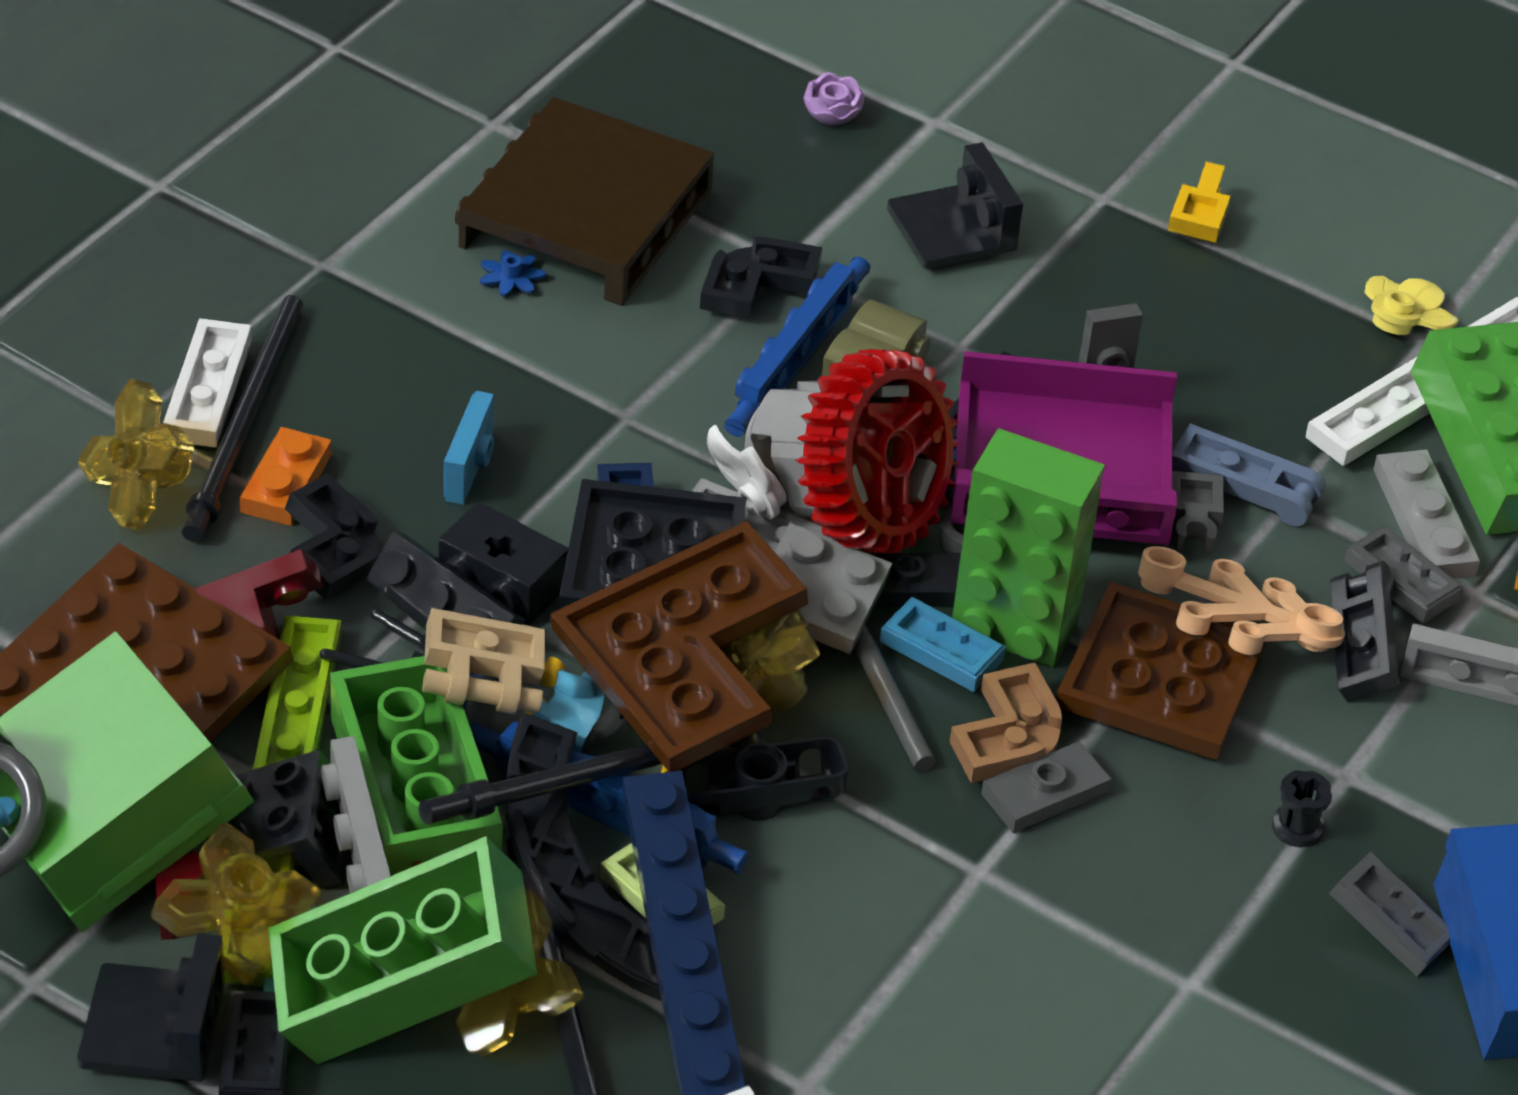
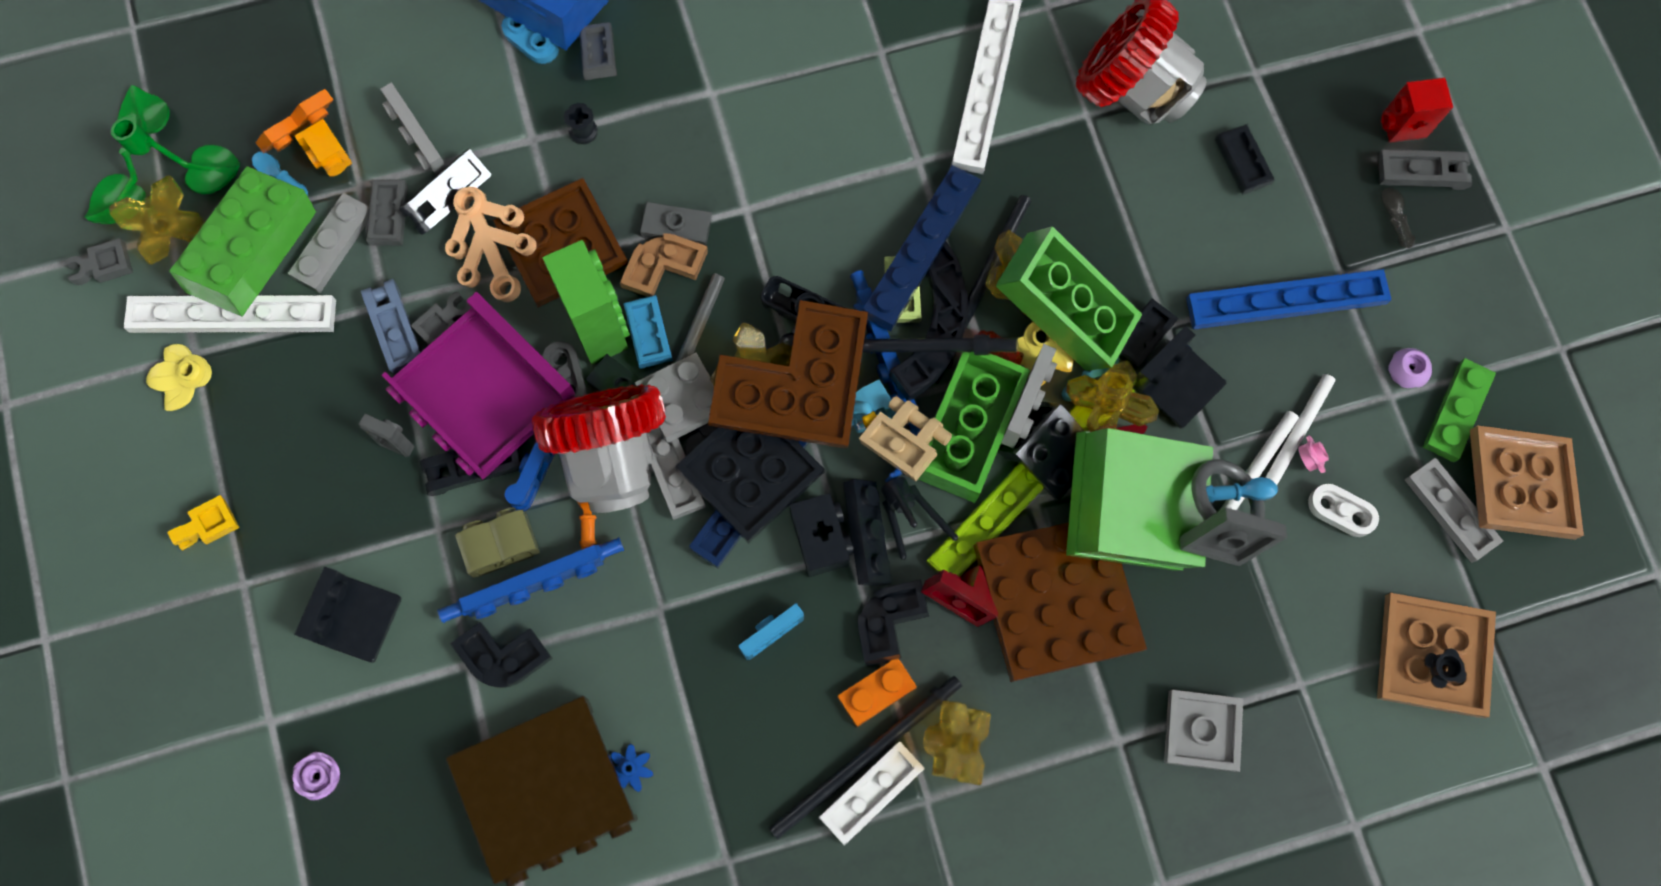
camera: 140 degrees left, 30 degrees up
white plate [707,425,787,520] -> none

